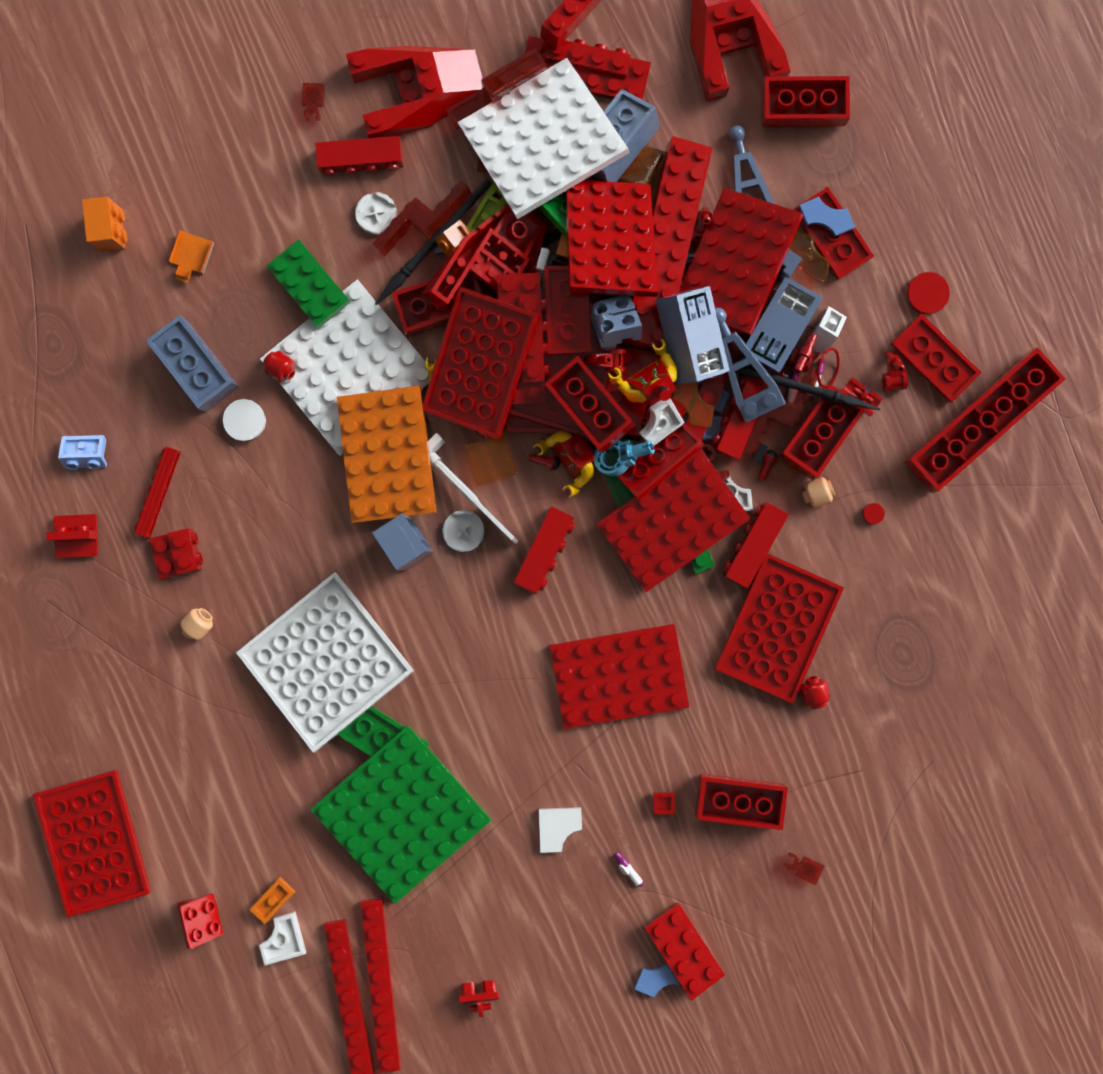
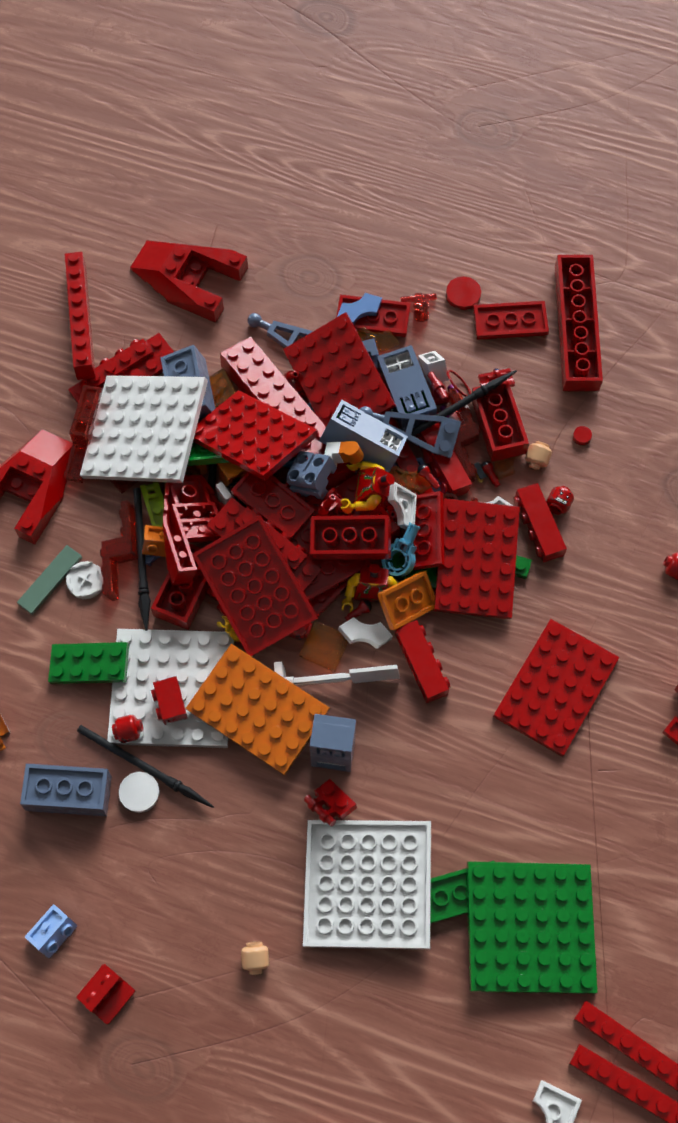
camera: 50 degrees left, 20 degrees down
red piece [134,446,181,538] -> none
red plate [149,528,203,579] -> none
orange plate [249,877,295,924] -> none
red brick [315,136,404,176] -> none
white tile [442,510,485,552] -> none
white tile [539,807,582,853] -> none
red plate [715,553,844,704] -> none
red brick [761,76,850,127] -> none
red piece [882,351,908,392] -> none
none -> sand green tile [17,545,82,615]
none -> black piece [77,725,214,808]
none -> red hinge [151,676,188,725]
none -> red plate [304,779,357,827]
none -> orange leg [324,441,364,467]
none -> white tile [338,617,393,649]
none -> orange plate [377,571,435,630]
none -> clear red piece [401,293,437,322]
none -> red piece [417,464,440,490]
none -> red head [546,486,574,515]

